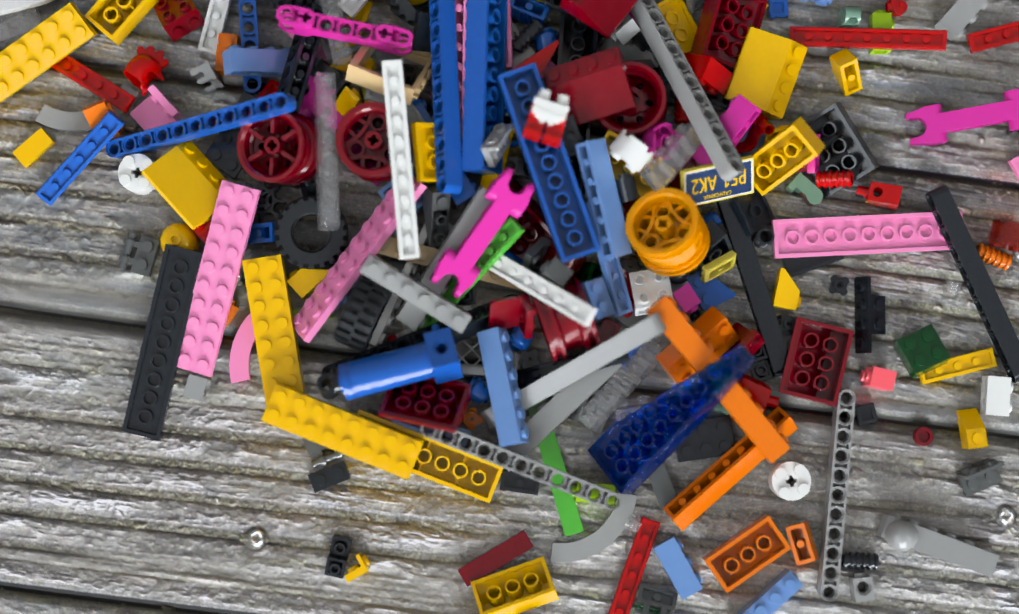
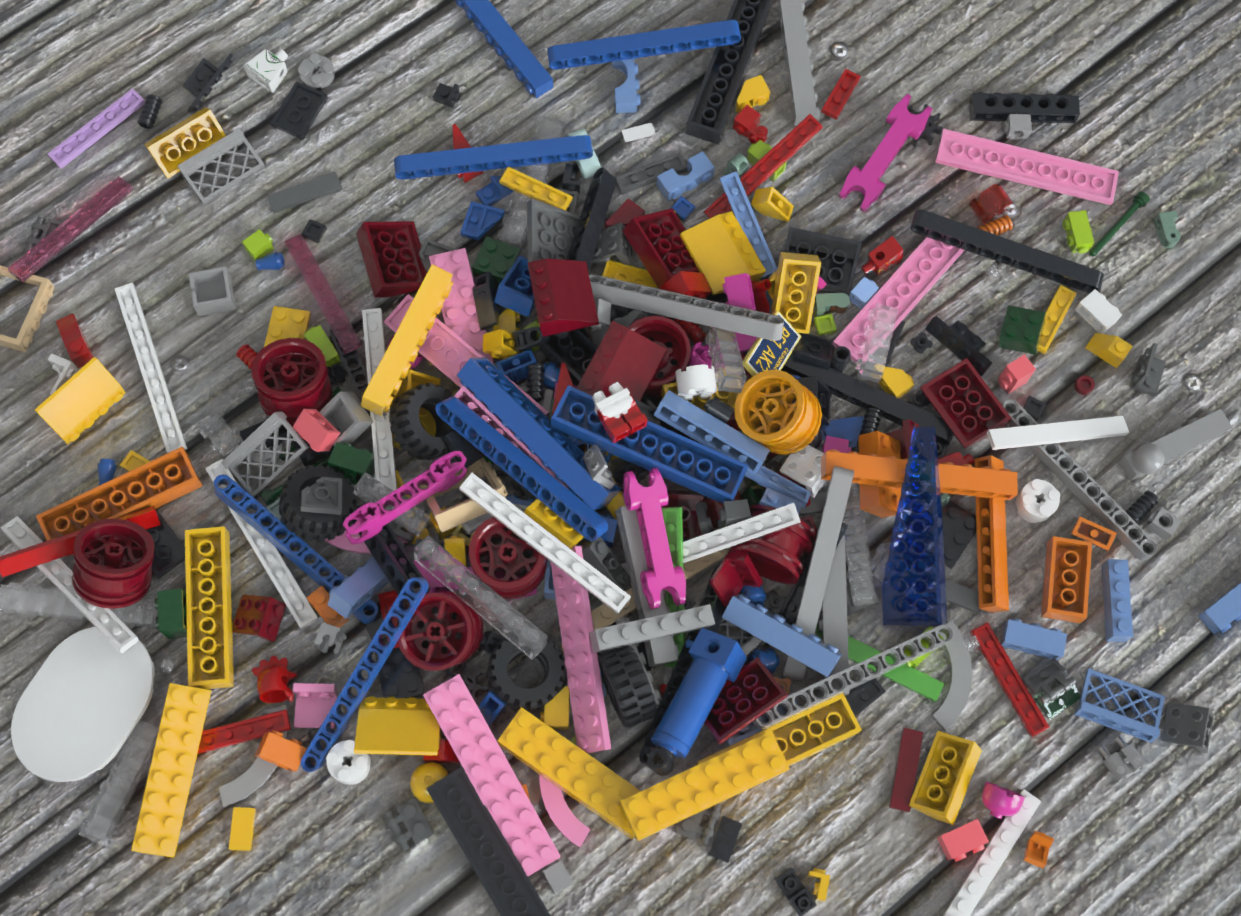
camera: 55 degrees left, 15 degrees down
blue tile [35,110,125,206] -> none
light yellow tile [701,250,736,283] -> none
red piece [816,170,853,188] -> none
none -> medium blue plate [719,171,777,279]
none -> lime tile [813,313,837,336]
none -> light blue brick [849,277,879,310]
none -> clear brick [855,303,898,383]
none -> black piece [858,407,882,439]
none -> white tile [987,416,1129,450]

